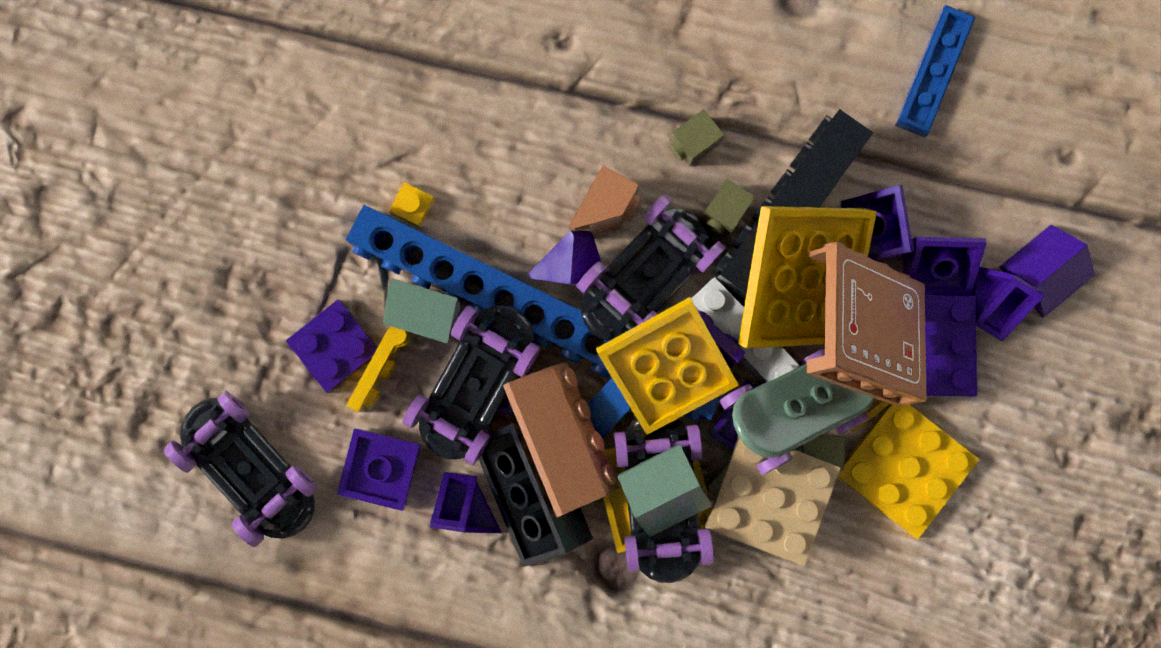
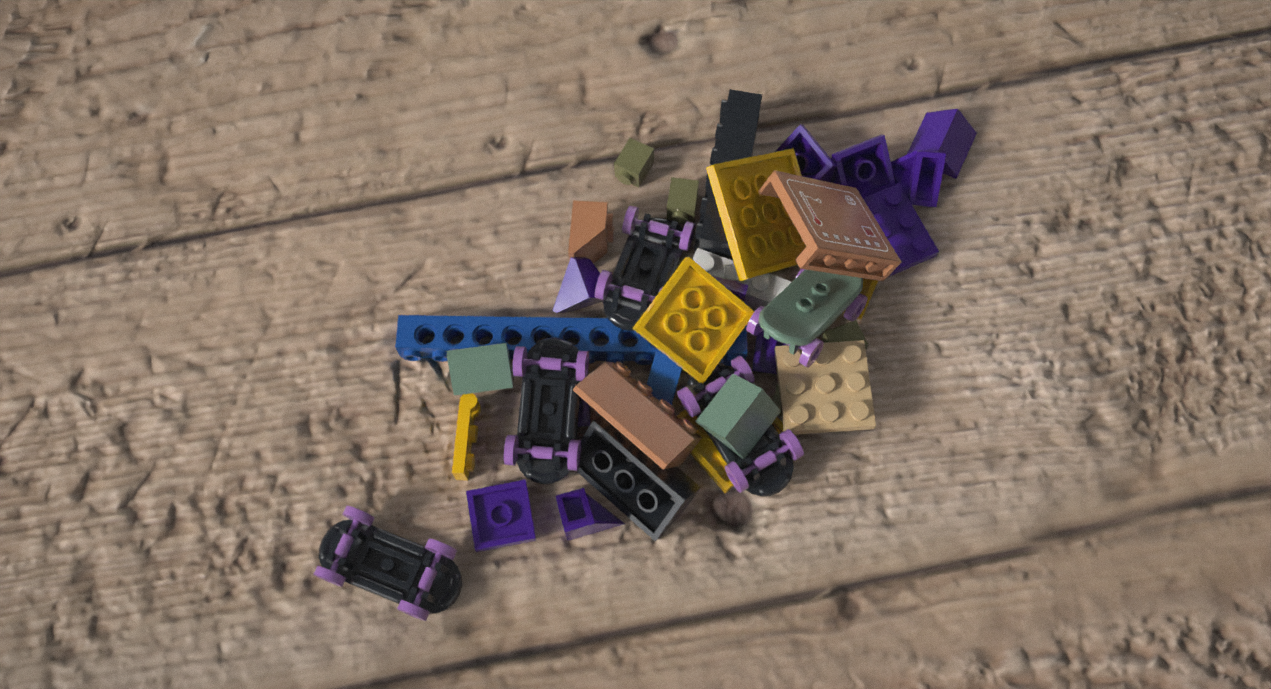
camera: 25 degrees left, 15 degrees down
dark purple plate [286,299,378,393] -> none
yellow plate [389,182,435,228] -> none
yellow plate [837,404,979,539] -> none
blue tile [895,5,975,137] -> none

